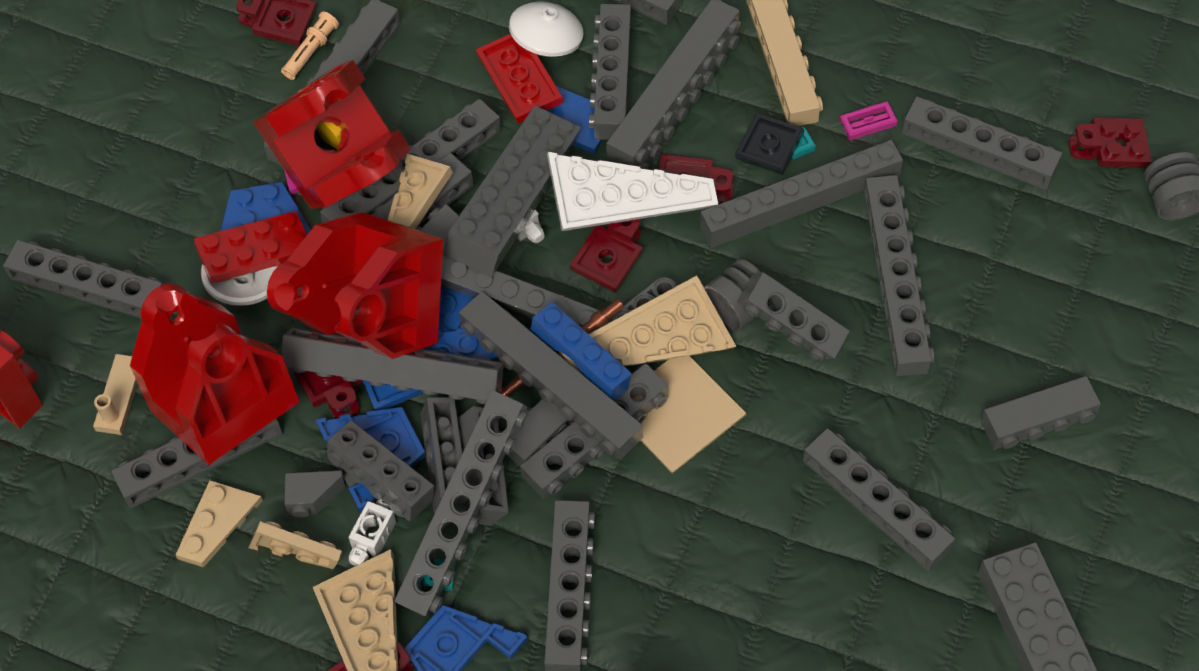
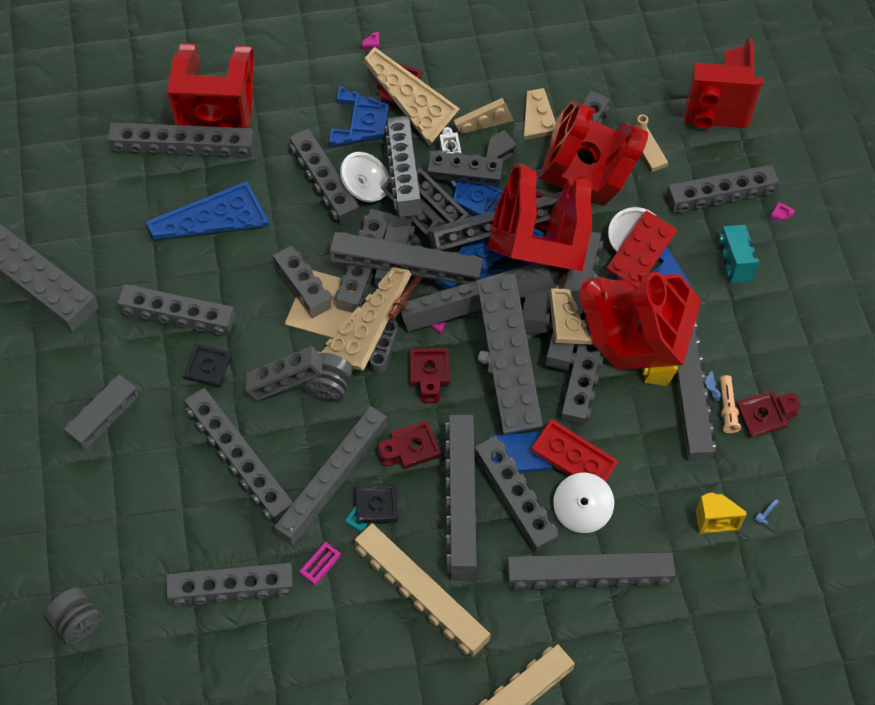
camera: 145 degrees right, 0 degrees up
blue arch [530,302,632,401] -> none
white wing [547,152,718,231] -> none
dark red plate [1068,118,1152,168] -> none
none -> blue wing [146,181,270,240]
none -> black tile [183,343,232,388]
none -> dark grey brick [273,246,332,318]
none -> white dish [340,152,389,202]
none -> medium blue piece [704,371,721,401]
none -> teal wedge [719,225,759,283]
none -> dark pink tile [770,202,795,221]

